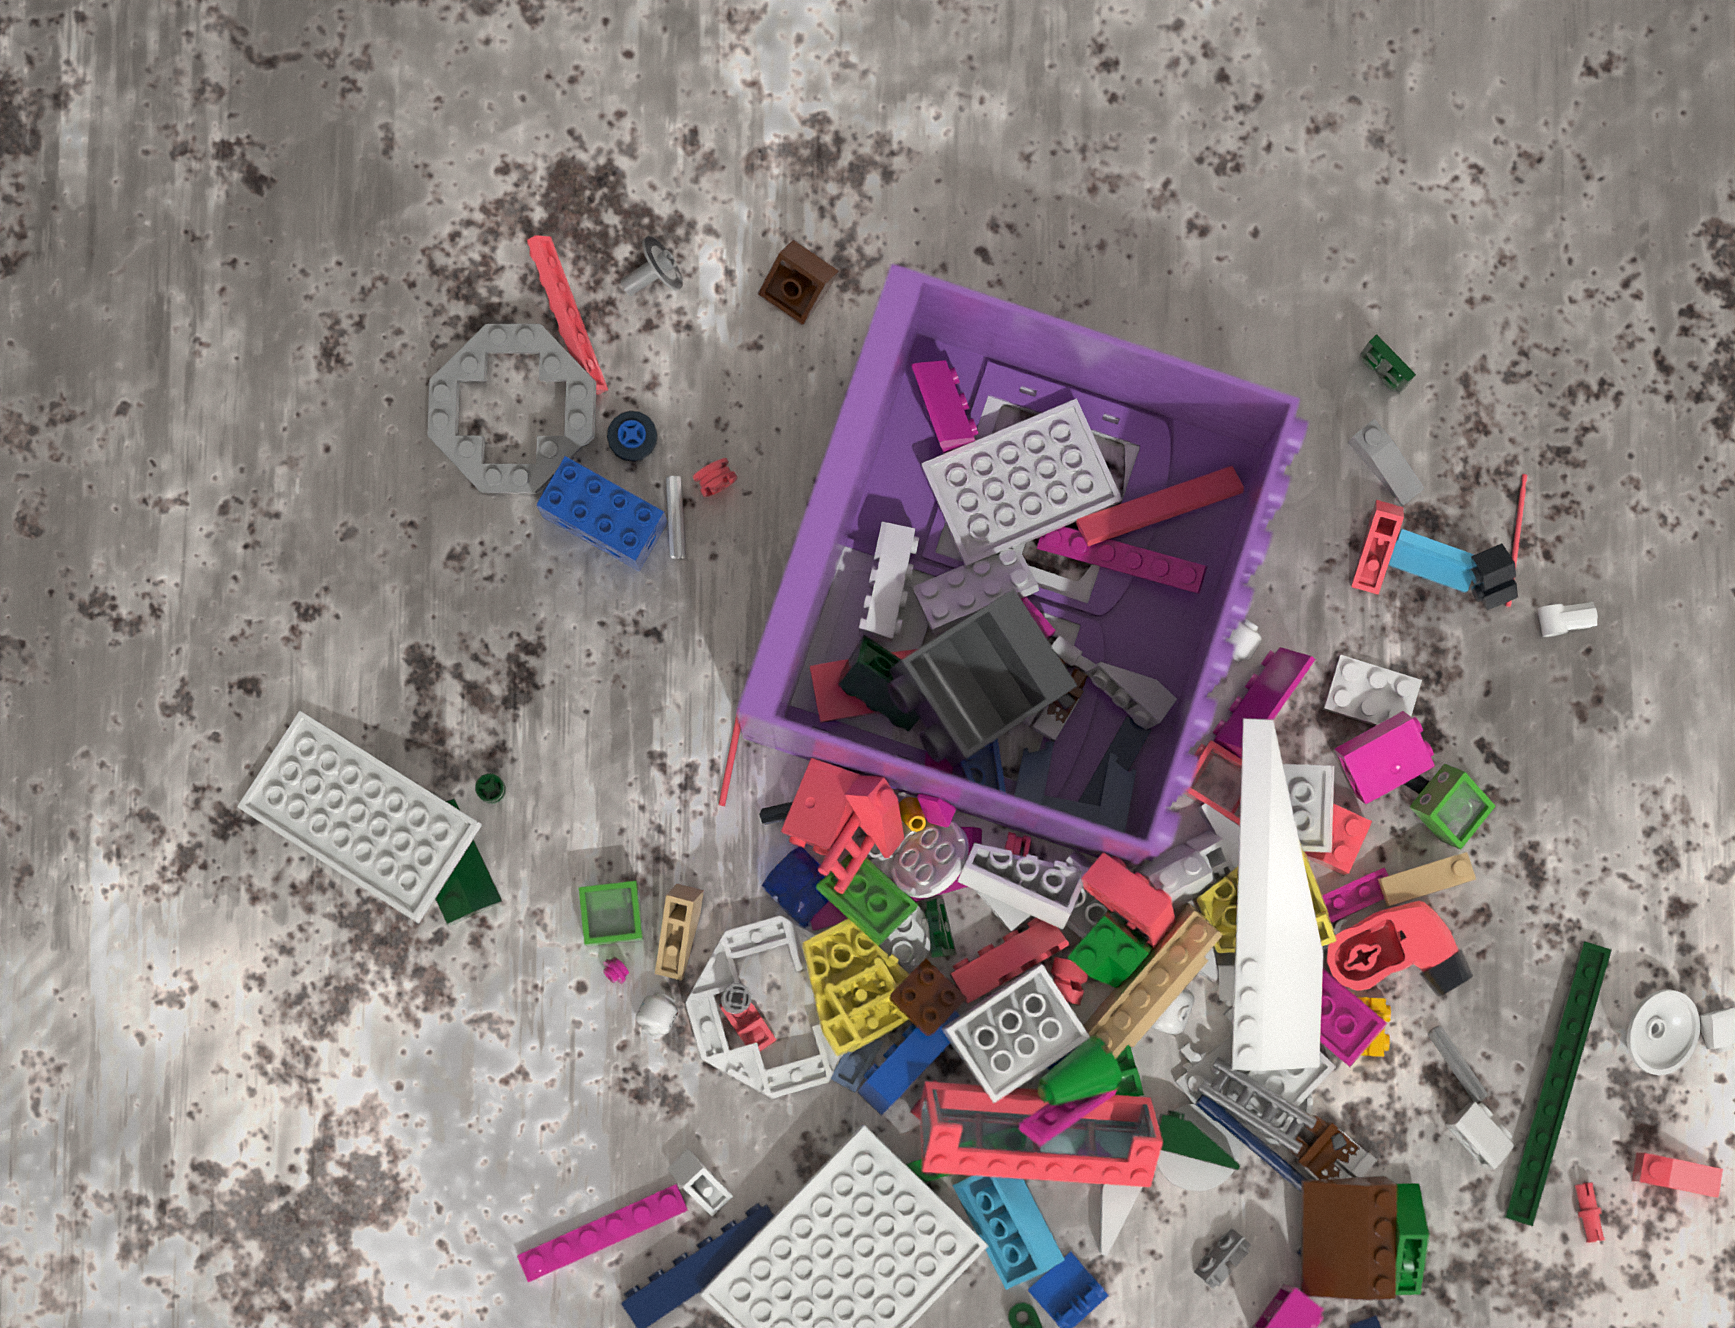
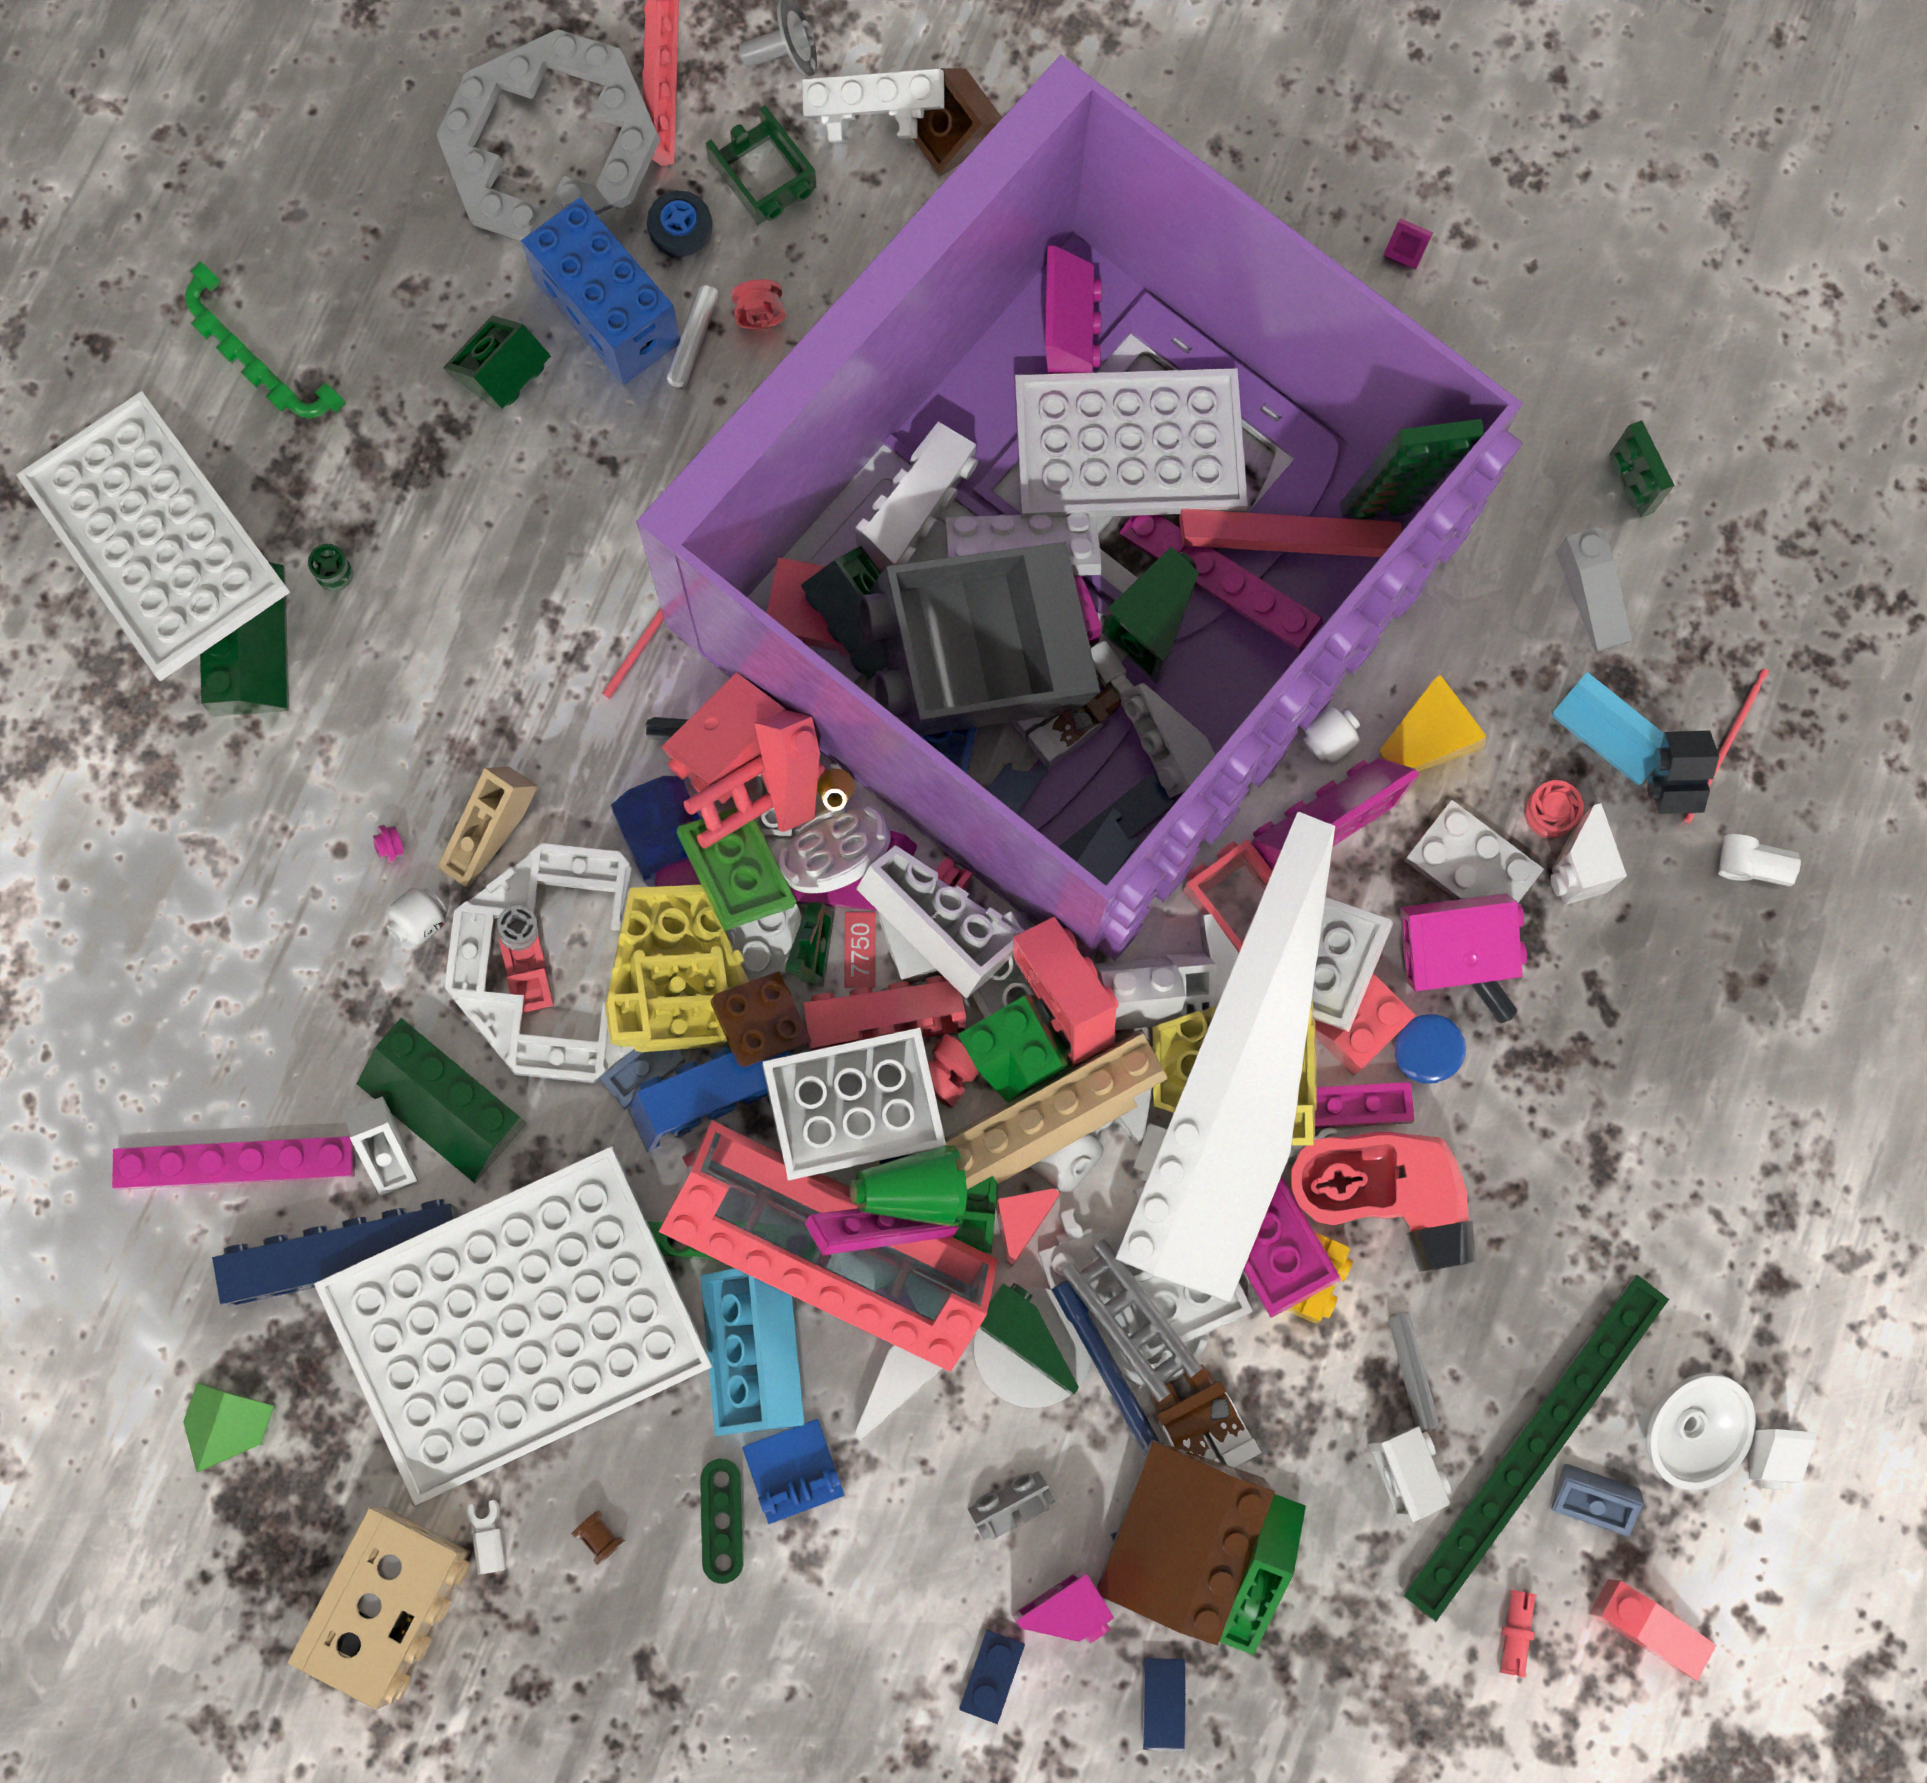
camera: 20 degrees right, 5 degrees down
piece [579,881,644,946] -> none
dark pink slope [917,793,956,828] -> none
coral slope [1351,500,1404,595] -> none
tan slope [1378,852,1476,907] -> none
bright green piece [1410,763,1496,850] -> none
none -> green bar [185,261,347,419]
none -> dark green slope [356,1018,527,1184]
none -> dark green slope [443,315,551,409]
none -> dark green window [705,105,817,226]
none -> white hinge [802,69,944,144]
none -> coral sticker [844,912,875,988]
none -> coral slope [996,1188,1060,1266]
none -> dark green slope [1102,547,1199,684]
none -> dark green plate [1340,419,1484,520]
none -> yellow slope [1379,675,1487,772]
none -> dark pink plate [1383,218,1433,269]
none -> blue piece [1395,1014,1466,1084]
none -> coral wheel [1524,780,1584,839]
none -> white slope [1550,803,1627,905]
none -> sand blue slope [1551,1464,1644,1537]

